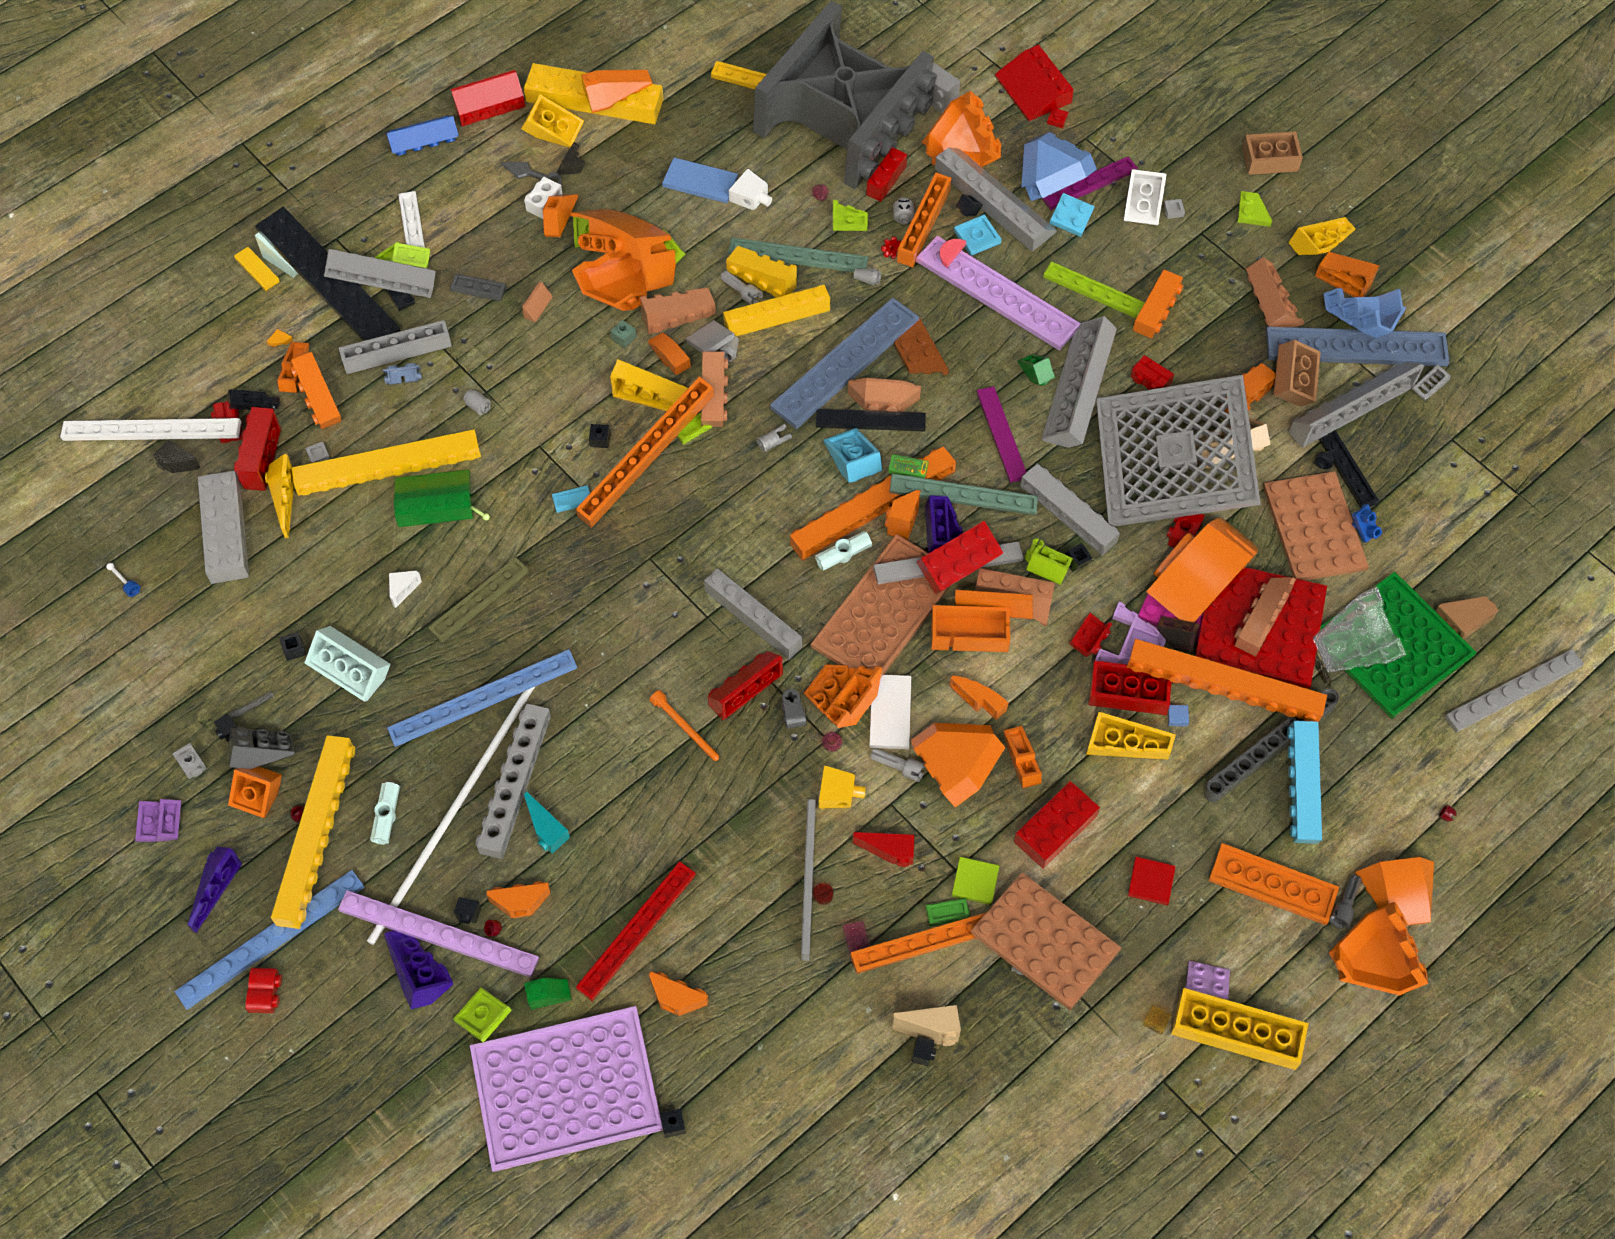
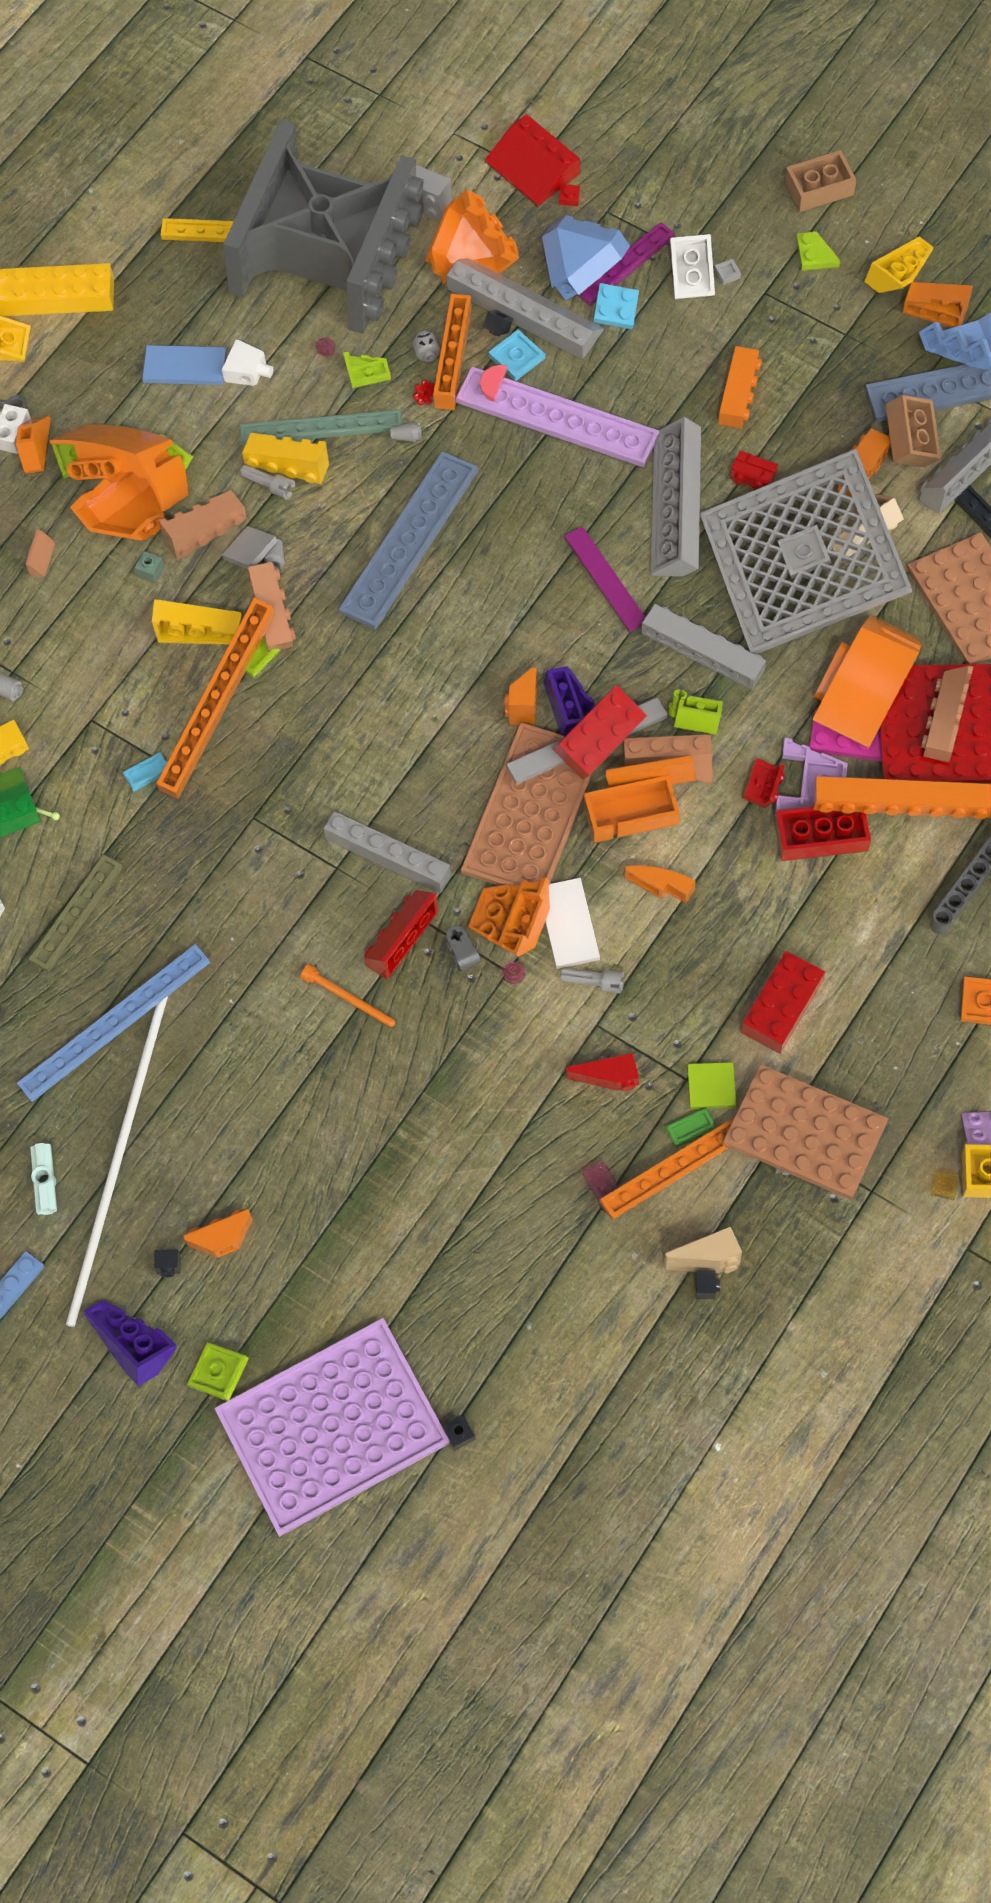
camera: 10 degrees left, 5 degrees up
lavender plate [338,891,539,978] -> none
light grey brick [476,703,551,859] -> none
dark red hinge [484,920,502,936] -> none
teal slope [524,791,570,854] -> none
green slope [524,978,572,1010] -> none
clear smoke slope [557,142,585,175] -> none
red plate [576,861,696,1002] -> none
orange wedge [581,70,652,113] -> none
black plate [589,424,610,448] -> none
orange slope [647,332,691,376] -> none
orange slope [649,972,709,1016] -> none
yellow brick [723,285,830,336] -> none
light grey hinge [756,424,792,452] -> none
orange brick [790,446,956,561] -> none
light grey tile [801,799,816,961] -> none
clear red tile [813,883,833,905] -> none
light aqua piece [815,531,872,571] -> none
black tile [816,409,926,431] -> none
yellow torso [819,766,866,809] -> none
medium azure slope [824,428,882,483] -> none
nougat wedge [848,378,921,412] -> none
red brick [866,147,907,202] -> none
bright green tile [888,454,929,479] -> none
sand green tile [889,474,1038,515] -> none
dark orange wing [894,318,949,375] -> none
orange panel [911,723,1005,807] -> none
orange slope [1003,726,1042,788] -> none
green slope [1018,354,1055,386] -> none
lime tile [1043,261,1145,318] -> none
black plate [1065,543,1093,572] -> none
yellow wedge [1086,712,1176,760] -> none
red tile [1128,857,1176,906] -> none
clear smoke slope [1157,616,1200,653] -> none
red brick [1166,514,1205,548] -> none
medium blue tile [1168,705,1189,726] -> none
nougat wedge [1246,257,1305,327] -> none
black tile [1315,450,1334,469] -> none

